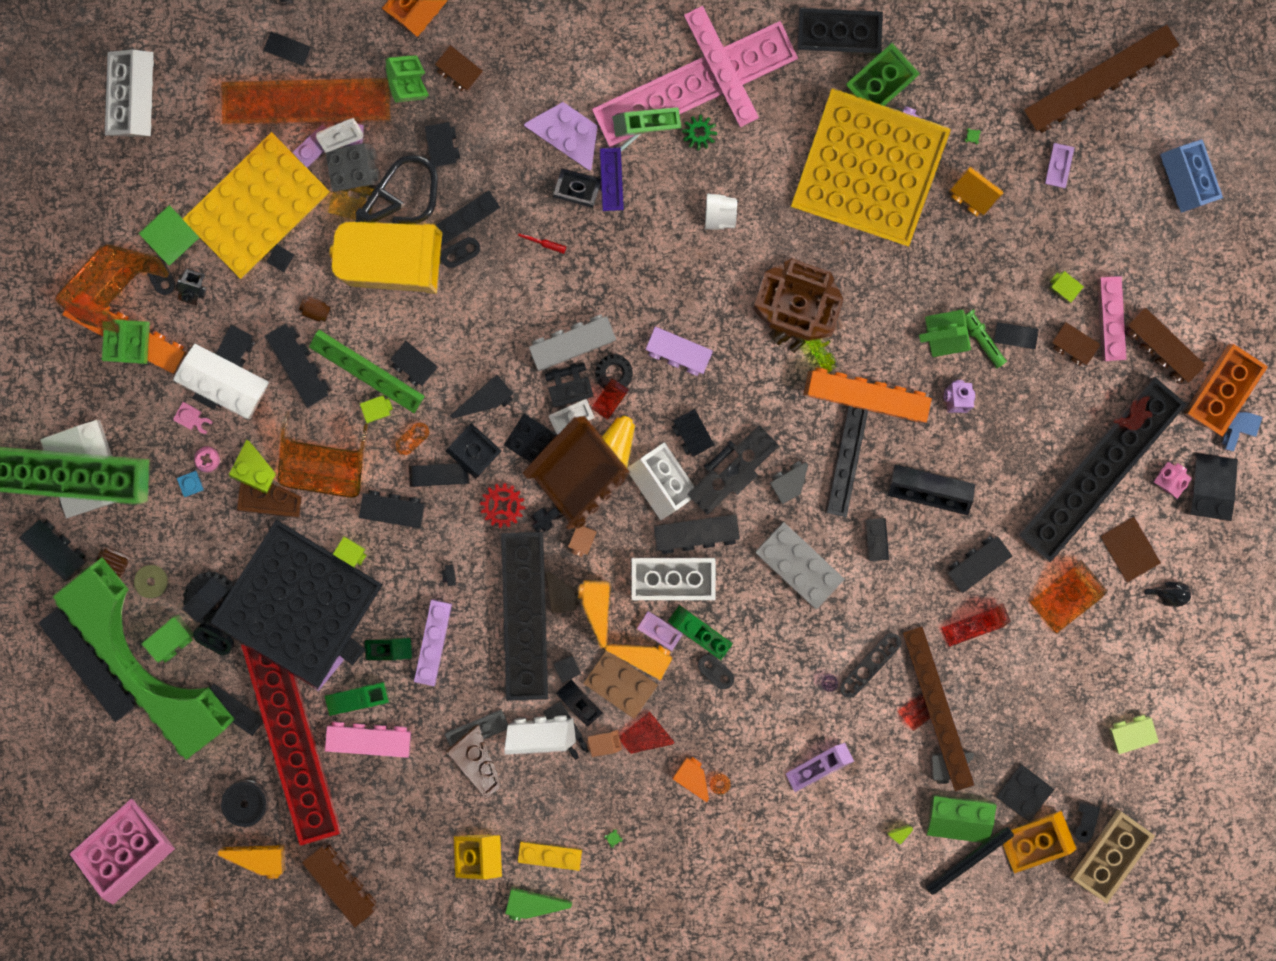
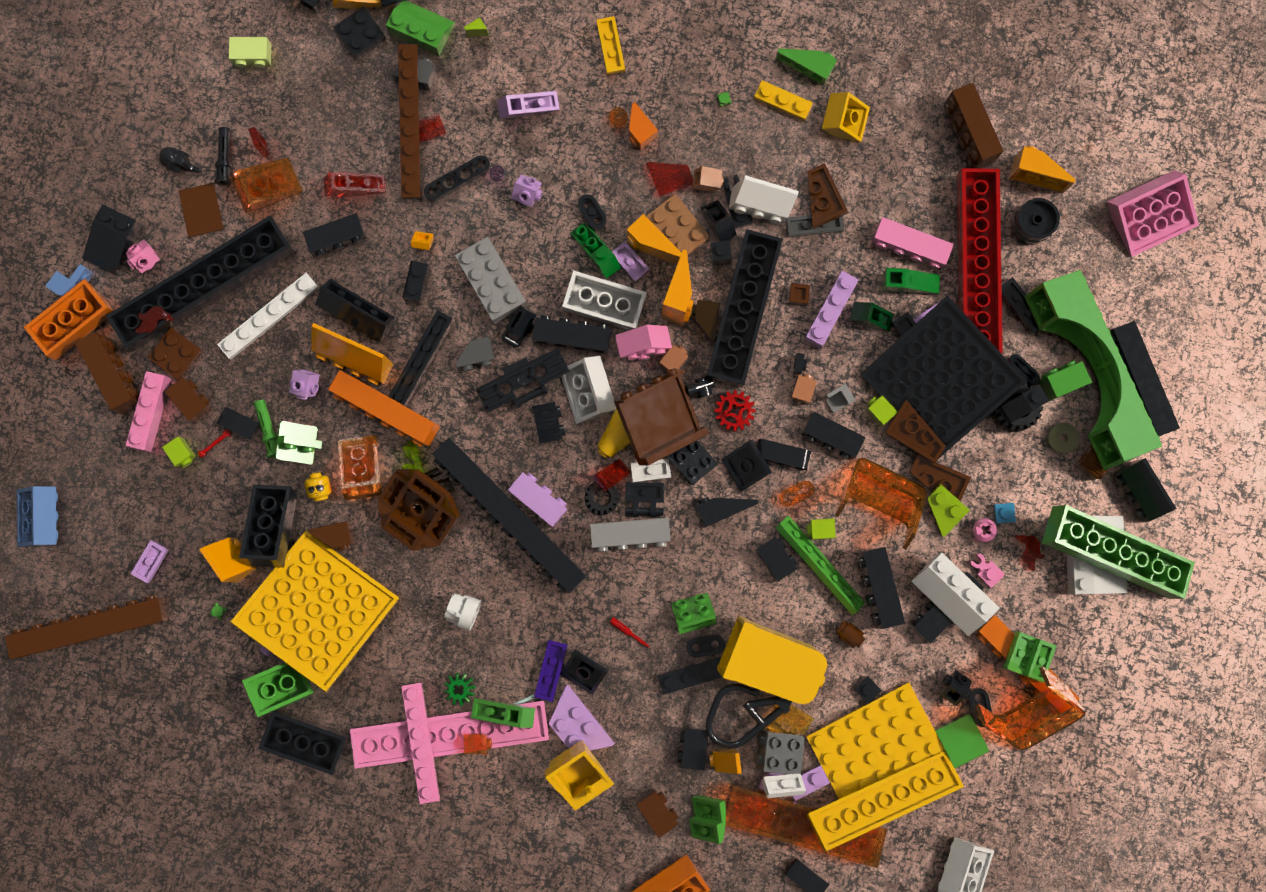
camera: 165 degrees left, 5 degrees down
none -> reddish brown plate [147,328,203,380]
none -> red hinge [198,429,232,458]
none -> black pin [214,127,232,186]
none -> white plate [217,273,319,360]
none -> black brick [239,484,297,568]
none -> clear red tile [248,127,270,157]
none -> yellow head [304,472,332,501]
none -> reddish brown slope [309,521,355,551]
none -> light orange slope [311,323,393,385]
none -> clear orange slope [338,435,383,500]
none -> light orange plate [411,231,434,250]
none -> black brick [432,438,587,593]
none -> clear orange bracket [464,733,492,755]
none -> black piece [501,305,537,348]
none -> lavender brick [511,174,543,207]
none -> yellow piece [545,740,614,811]
none -> yellow plate [596,16,625,75]
none -> bright pink brick [615,325,672,361]
none -> bright green bracket [671,593,717,634]
none -> light orange slope [709,748,742,774]
none -> reddish brown plate [789,283,810,305]
none -> nougat brick [790,374,817,405]
none -> yellow plate [807,751,964,852]
none -> light grey panel [823,384,855,413]
none -> reddish brown wing [885,400,946,463]
none -> clear red piece [1015,534,1045,571]

